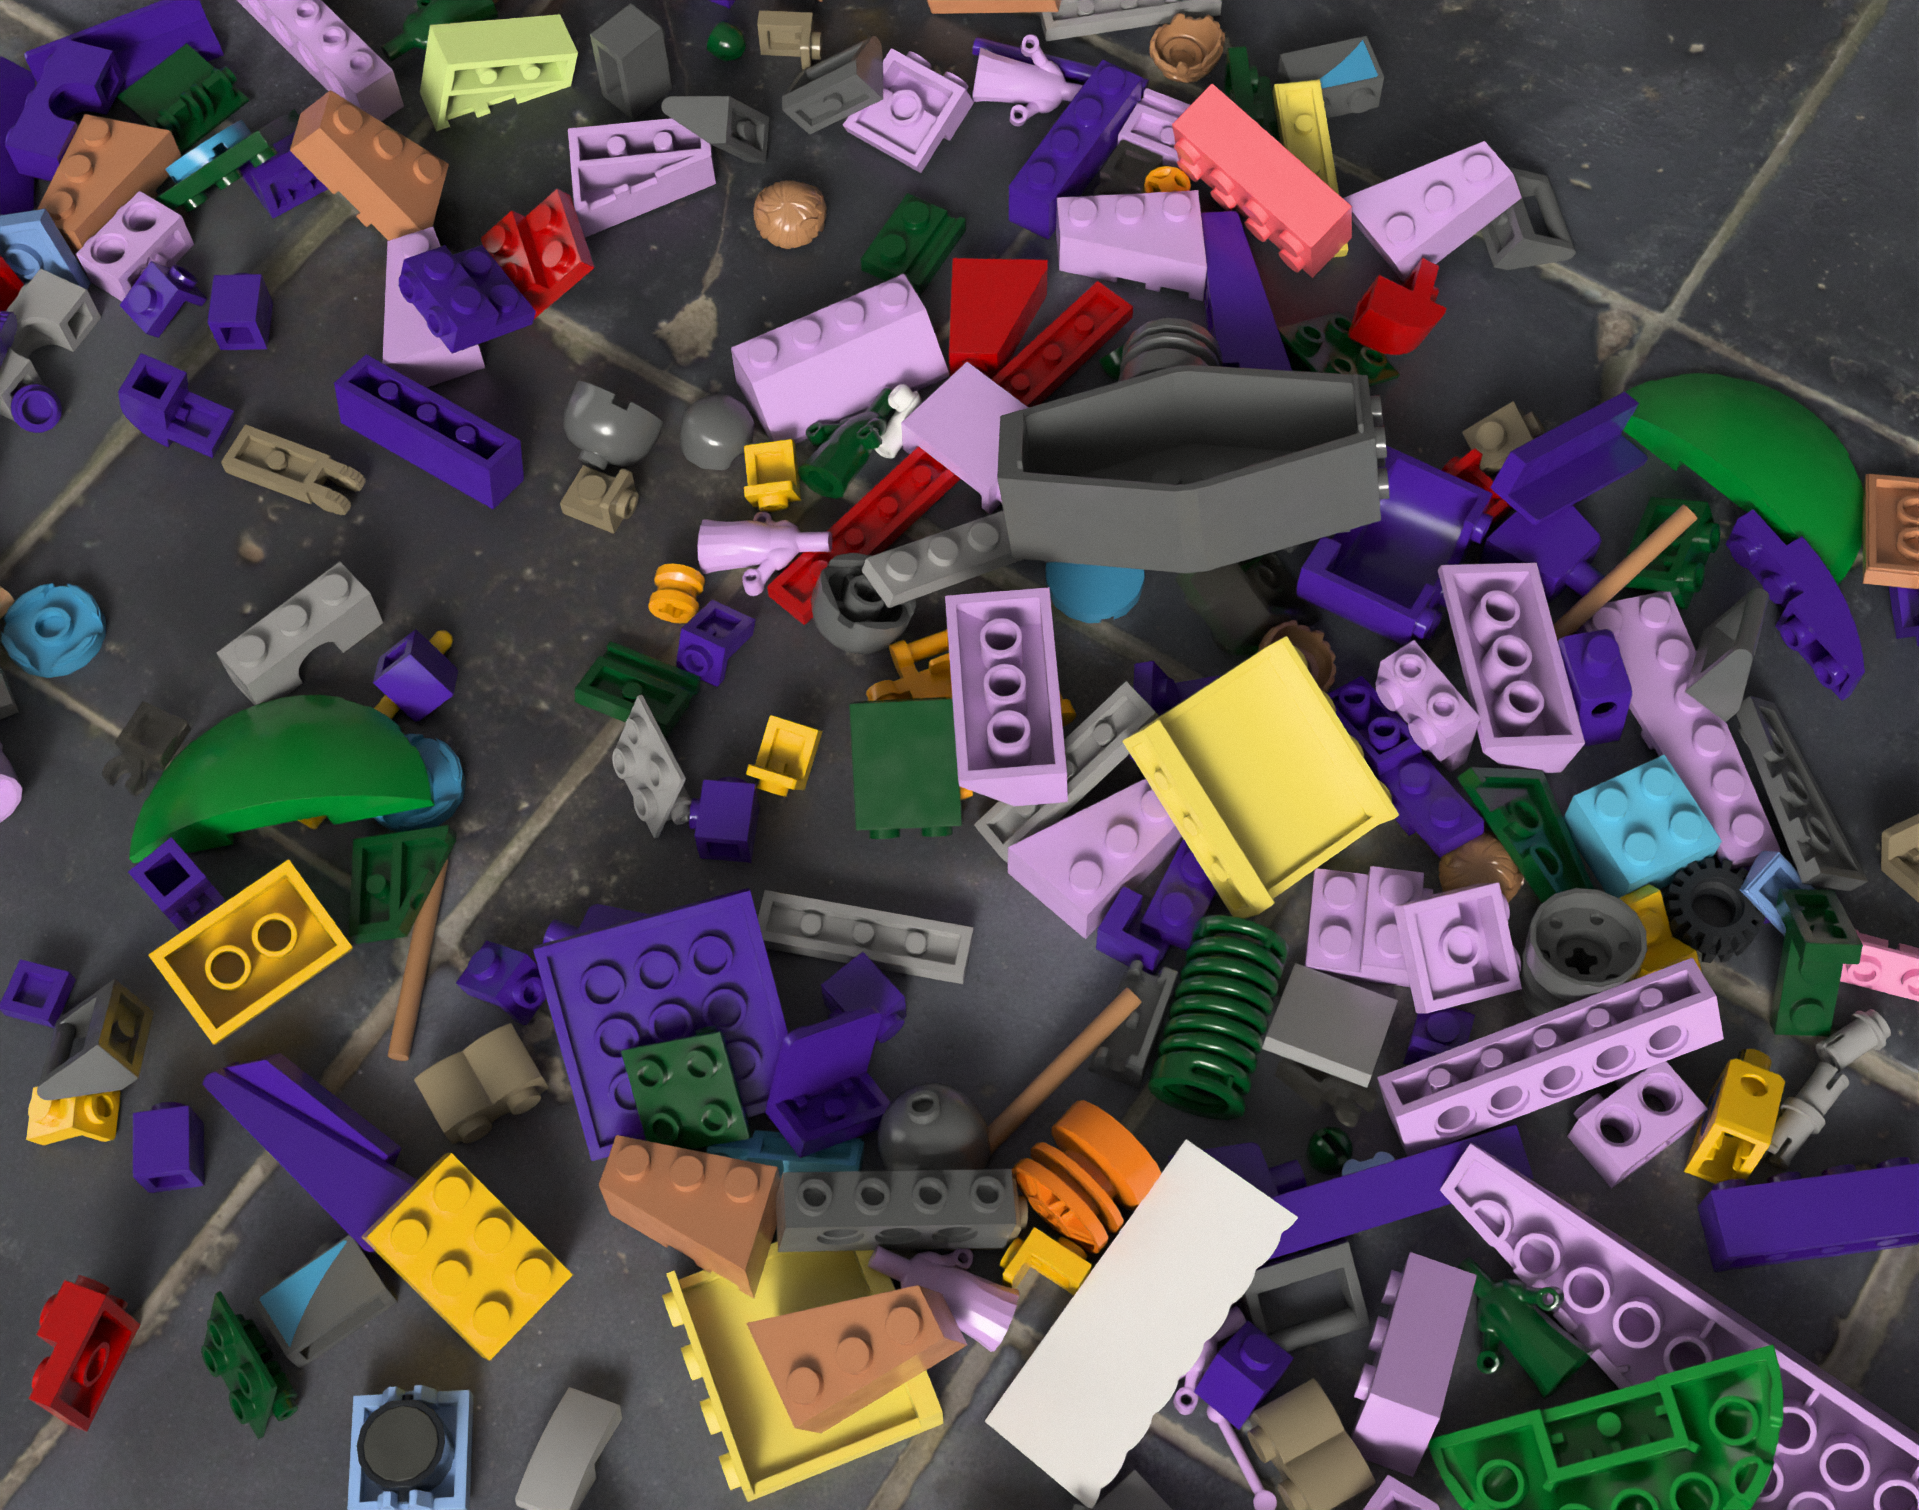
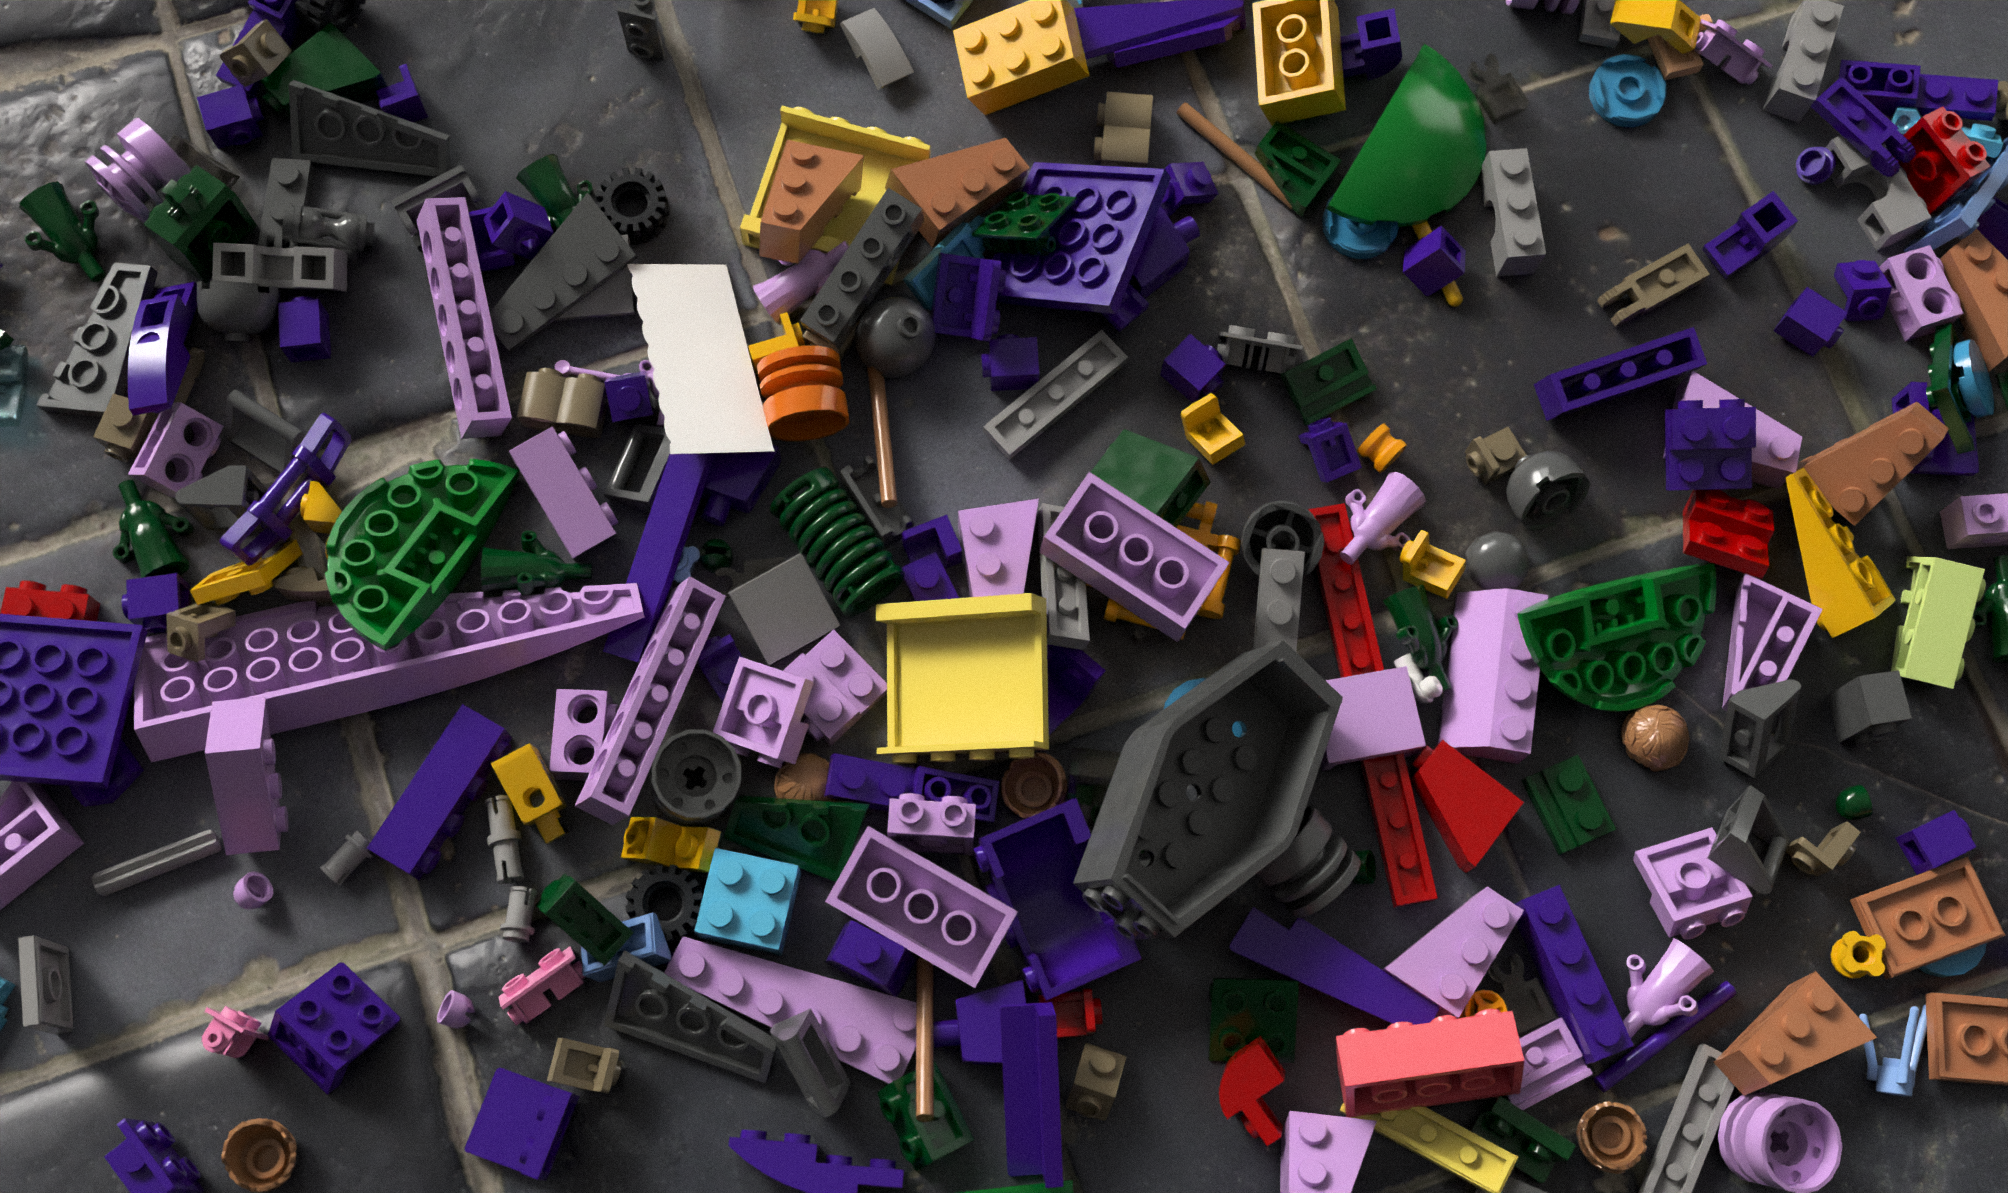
camera: 120 degrees right, 10 degrees up
none -> green brick [1517,562,1716,711]
none -> yellow wedge [1785,467,1896,638]

